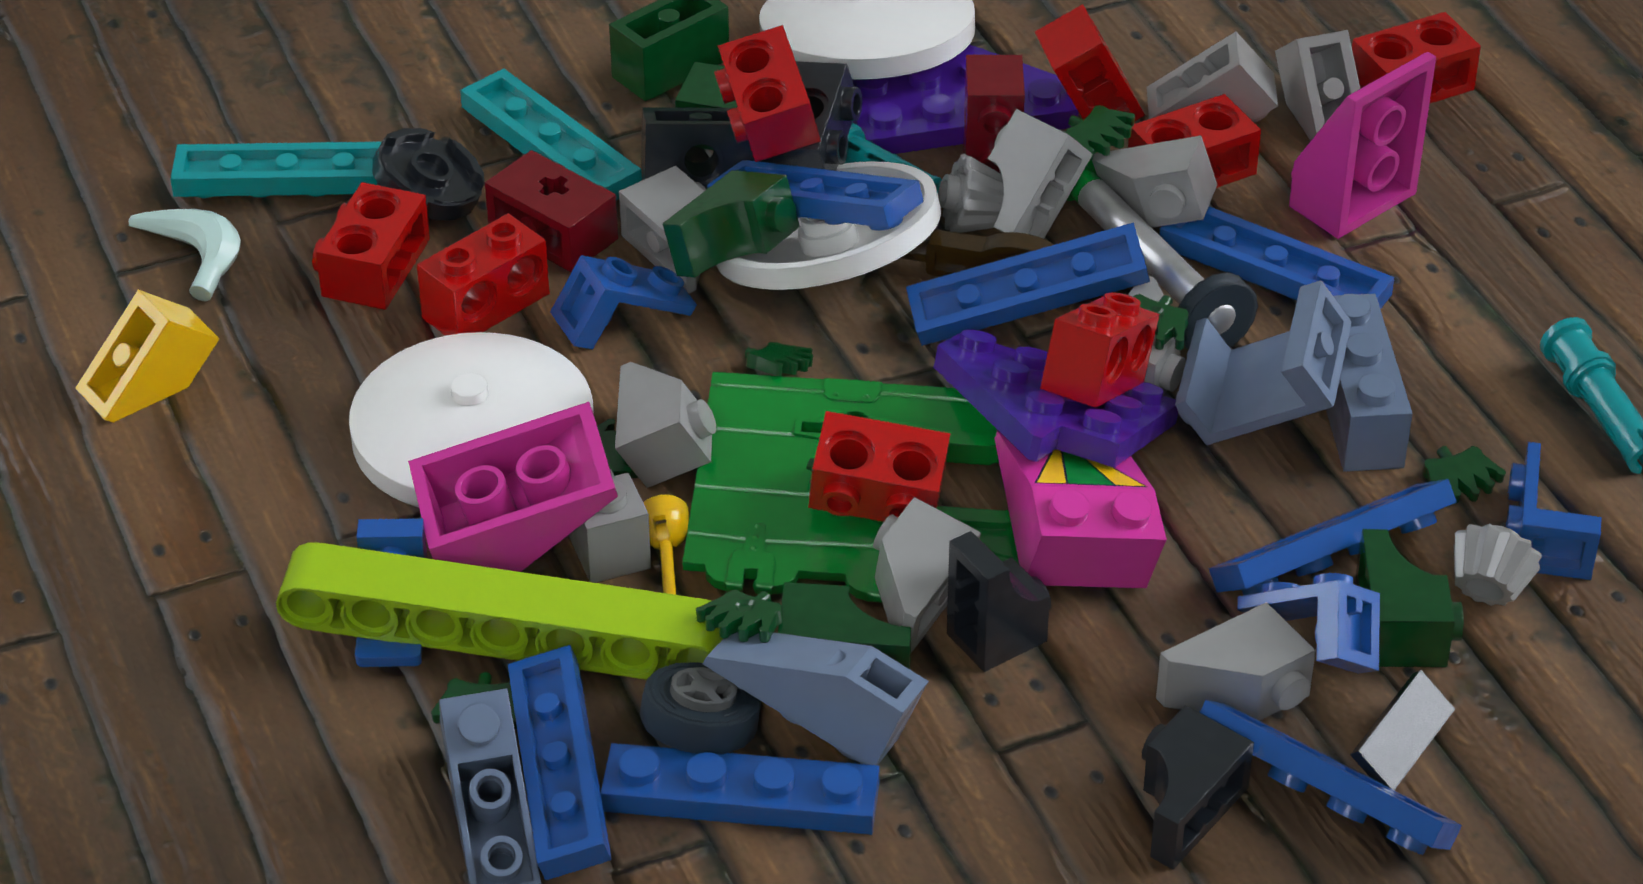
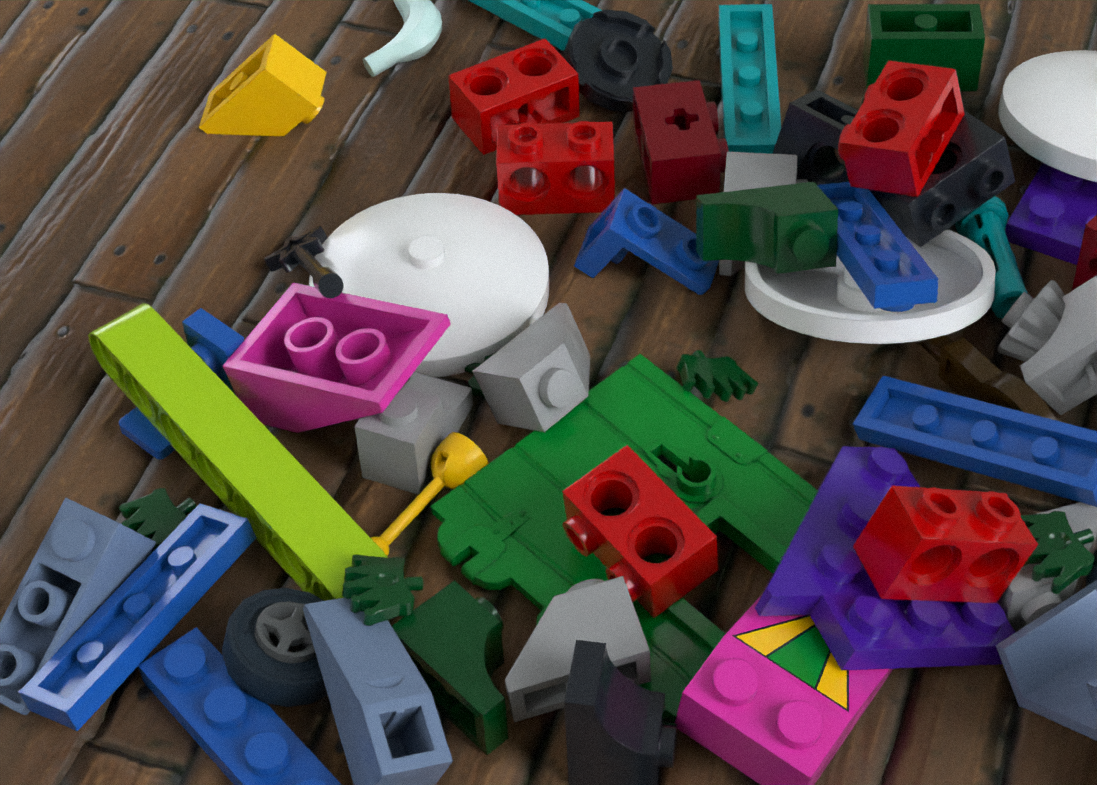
camera: 45 degrees right, 5 degrees up
none -> black piece [264,225,344,298]

